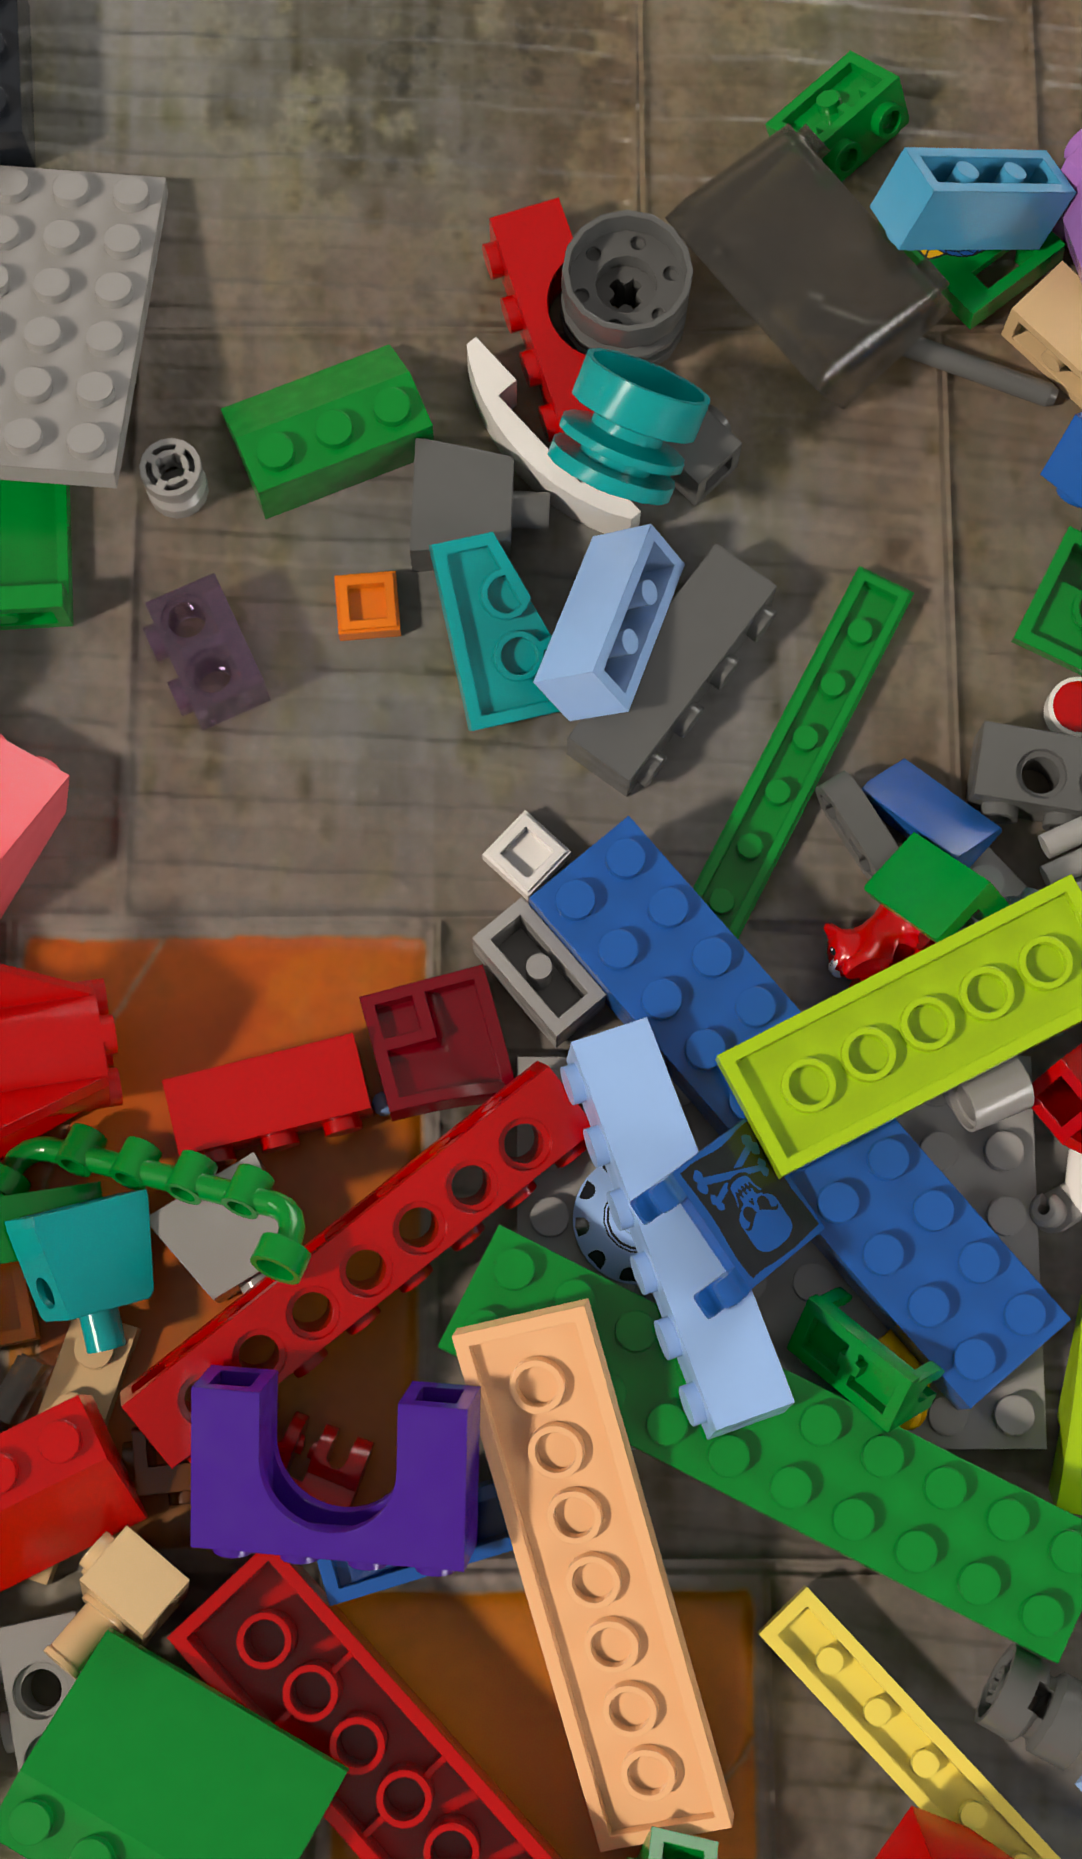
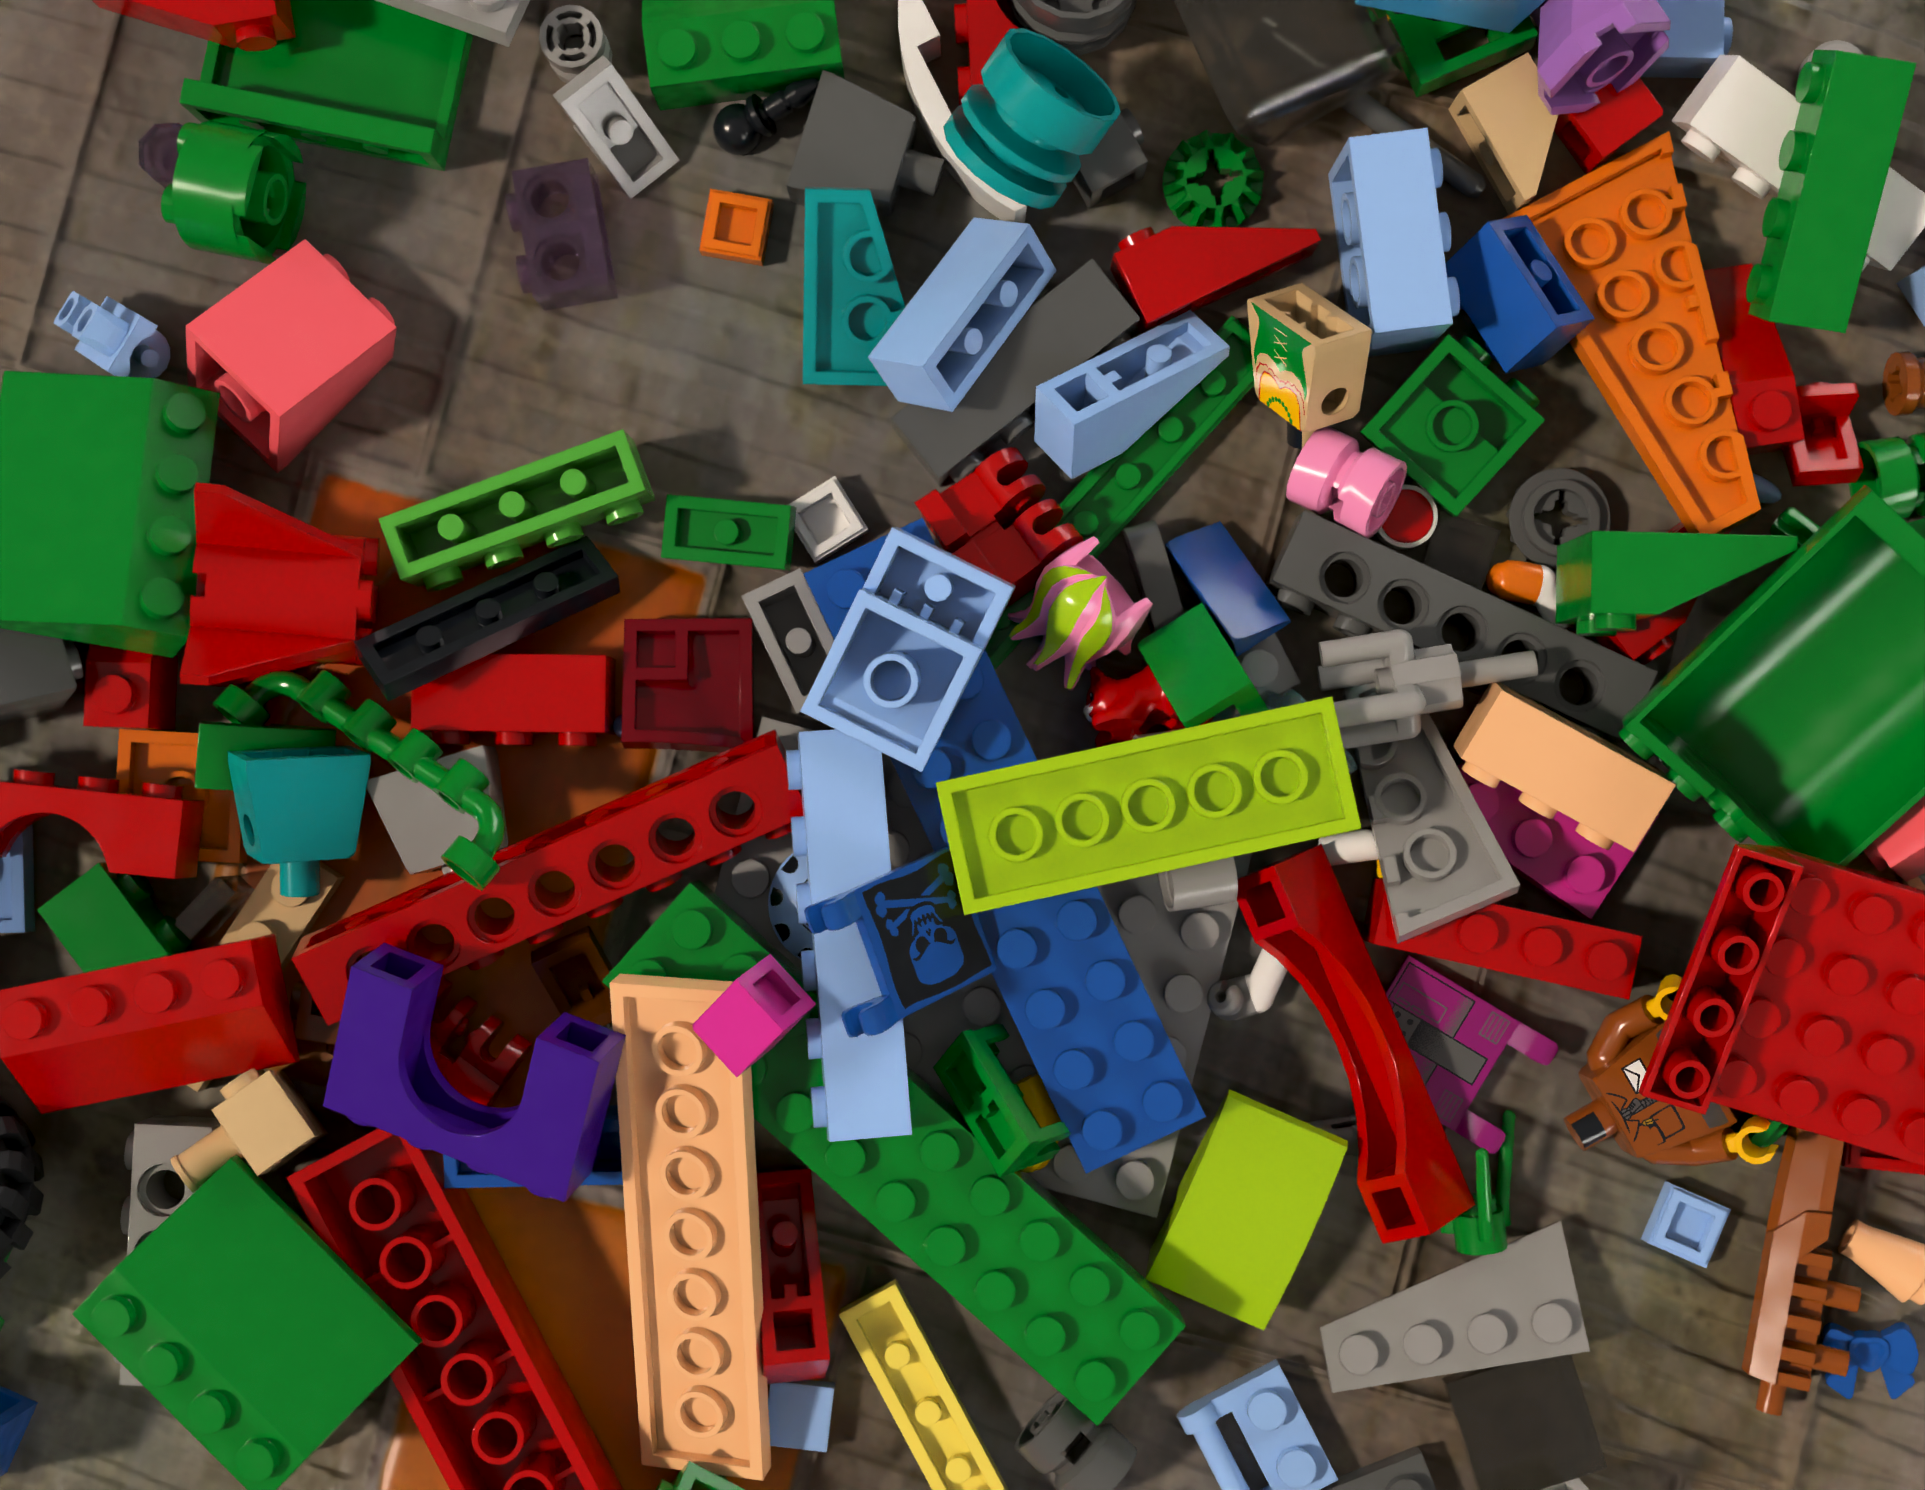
camera: 20 degrees right, 10 degrees up
none -> black plate [354,536,620,701]
none -> bright green brick [378,429,656,592]
none -> reddish brown bracket [531,925,613,1029]
none -> light grey slope [553,55,680,199]
none -> green plate [661,494,797,571]
none -> dark pink panel [693,954,816,1078]
none -> black bar [713,78,819,155]
none -> red slope [757,1169,830,1384]
none -> light blue tile [768,1380,835,1452]
none -> light blue slope [800,527,1016,772]
none -> red legs [914,447,1084,609]
none -> hair [1008,536,1153,691]
none -> light blue slope [1034,310,1230,479]
none -> red slope [1110,226,1321,334]
none -> green gear [1162,129,1264,227]
none -> tan torso [1247,283,1372,449]
none -> bright pink wheel [1286,426,1407,538]
none -> light blue brick [1328,128,1460,357]

